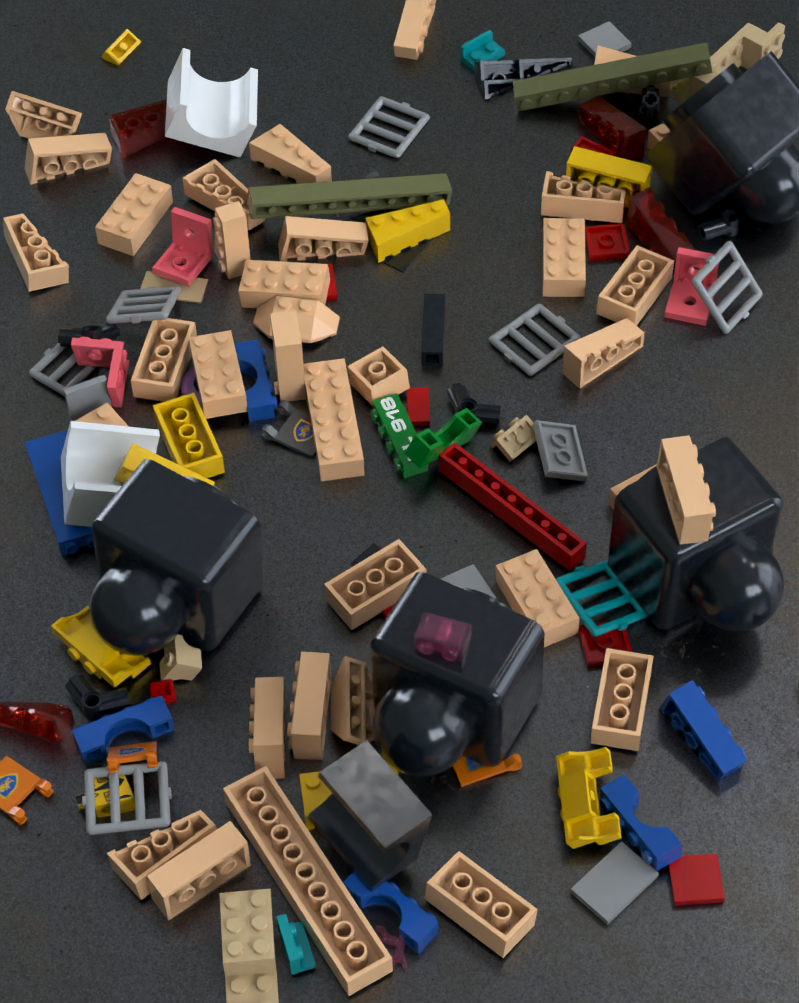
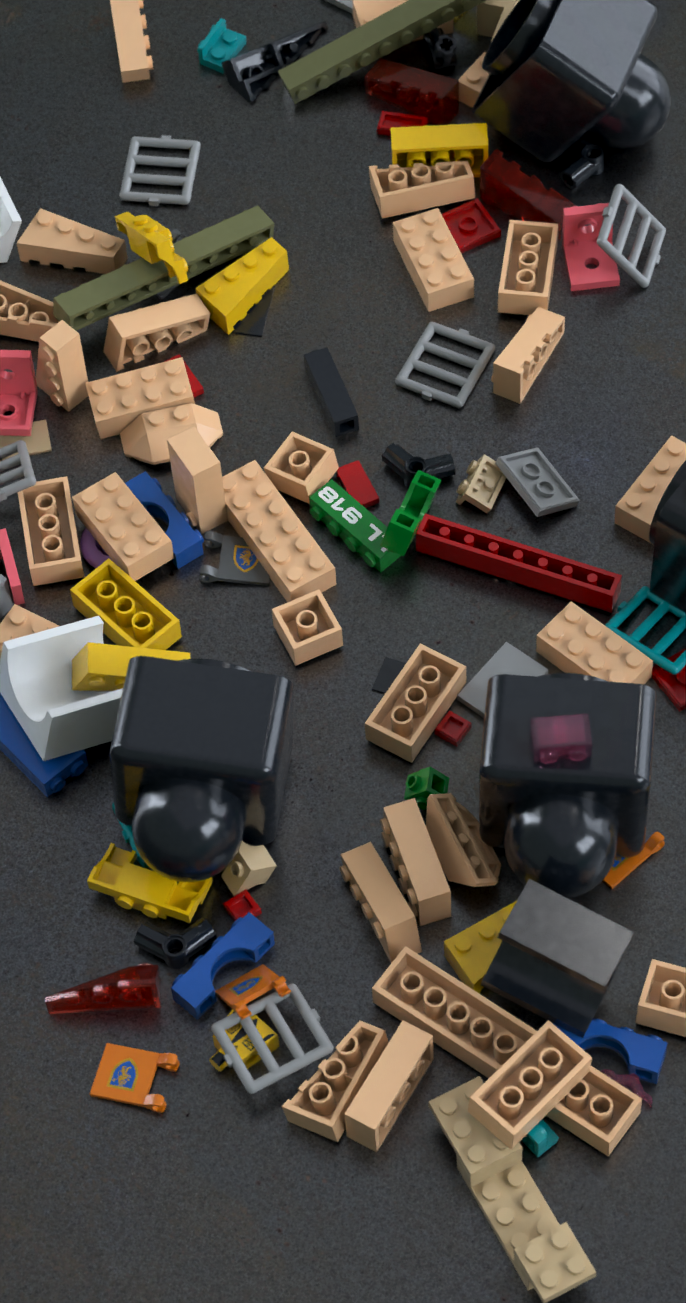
camera: 20 degrees left, 5 degrees up
none -> yellow bracket [115,212,188,284]
none -> light nougat brick [272,589,343,666]
none -> green brick [404,767,449,810]
none -> light nougat brick [467,1020,592,1150]

